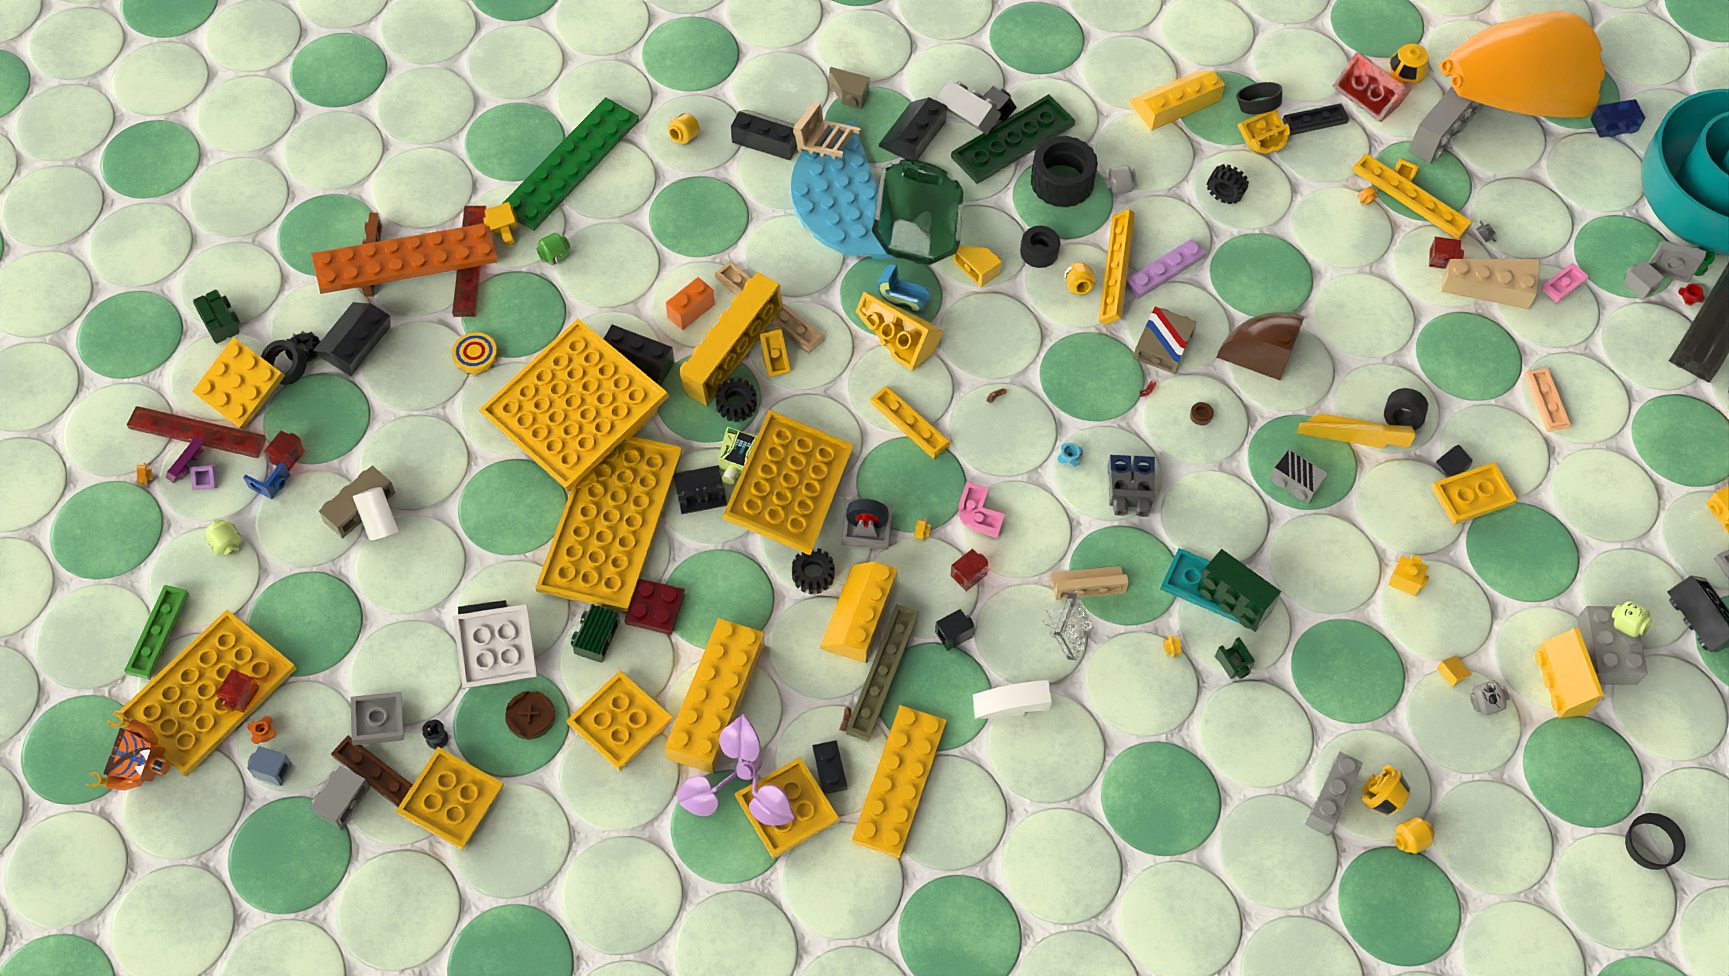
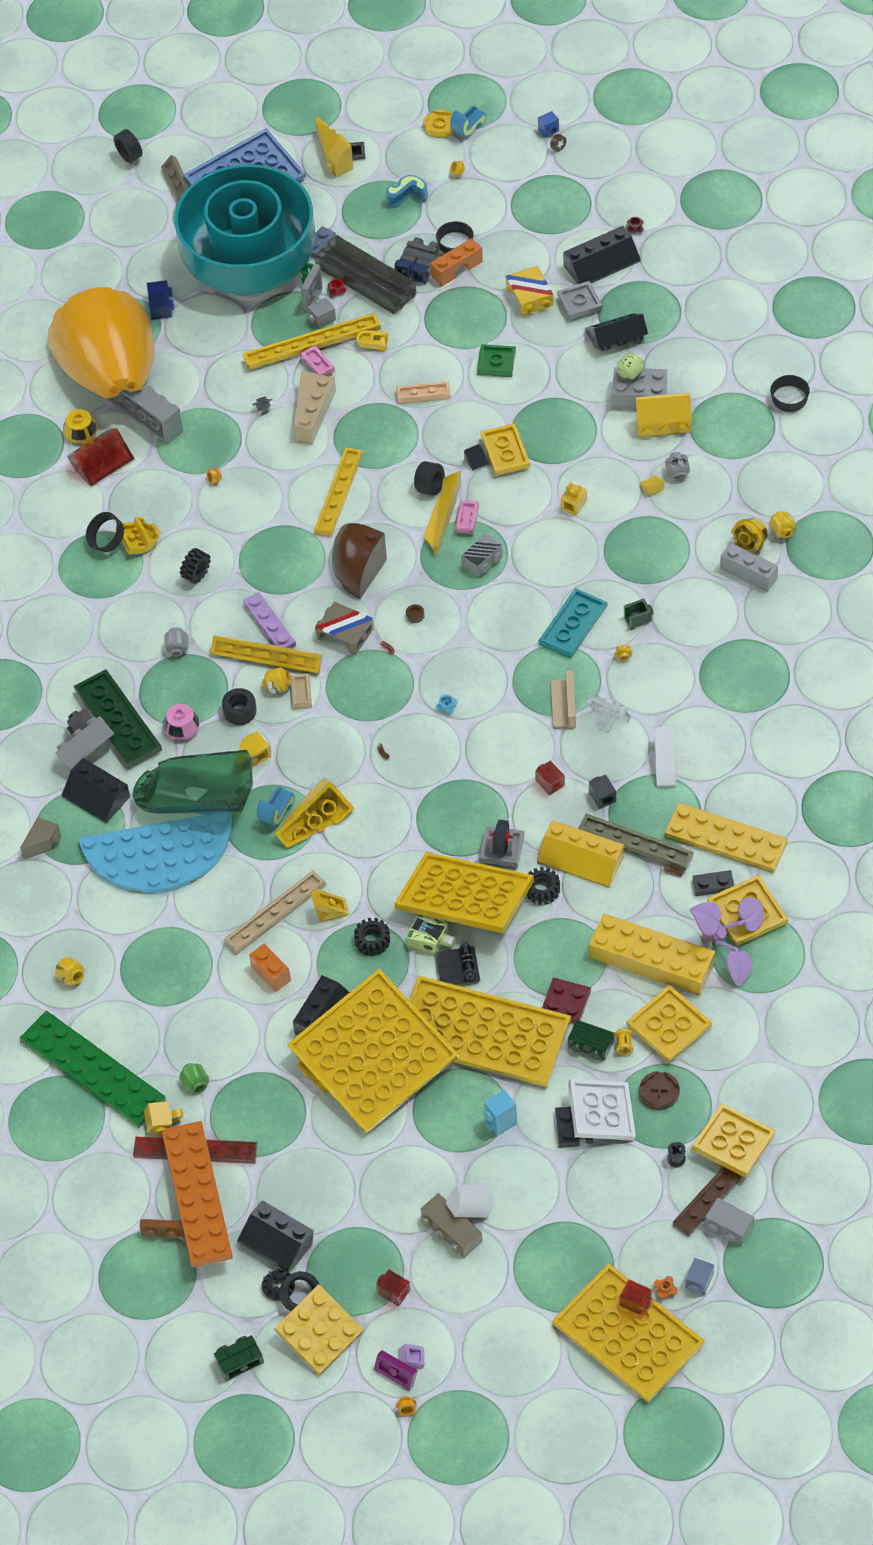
camera: 80 degrees left, 5 degrees down
orange torso [86,711,170,791] -> none
bright green plate [124,585,189,680] -> none
clear red tile [127,406,267,458] -> none
yellowish green head [205,520,242,556] -> none
blue bracket [243,462,290,499] -> none
light grey plate [350,692,404,745] -> none
yellow tile [452,332,498,374] -> none
yellow brick [680,272,783,406] -> none
black slope [731,109,797,161] -> none
tan plate [793,102,861,159] -> none
yellow tile [870,385,950,459] -> none
yellow plate [914,519,931,541] -> none
bright pink plate [959,482,1005,538] -> none
black tyre [1031,136,1098,207] -> none
dark grey hips [1107,455,1155,517] -> none
yellow slope [1130,70,1225,131] -> none
dark green brick [1197,549,1282,632] -> none
black tile [1282,103,1349,135] -> none
yellow plate [1352,153,1472,240] -> none
yellow slope [1393,158,1419,182] -> none
clear red brick [1429,236,1464,269] -> none
none -> bright pink cone [163,704,200,741]
none -> yellow plate [243,313,381,370]
none -> tan tile [291,673,312,709]
none -> yellow tile [314,447,363,537]
none -> yellow plate [356,330,389,352]
none -> bright pink plate [455,500,479,534]
none -> green tile [477,344,516,377]
none -> medium azure brick [484,1090,517,1136]
none -> yellow bush [615,1029,634,1055]

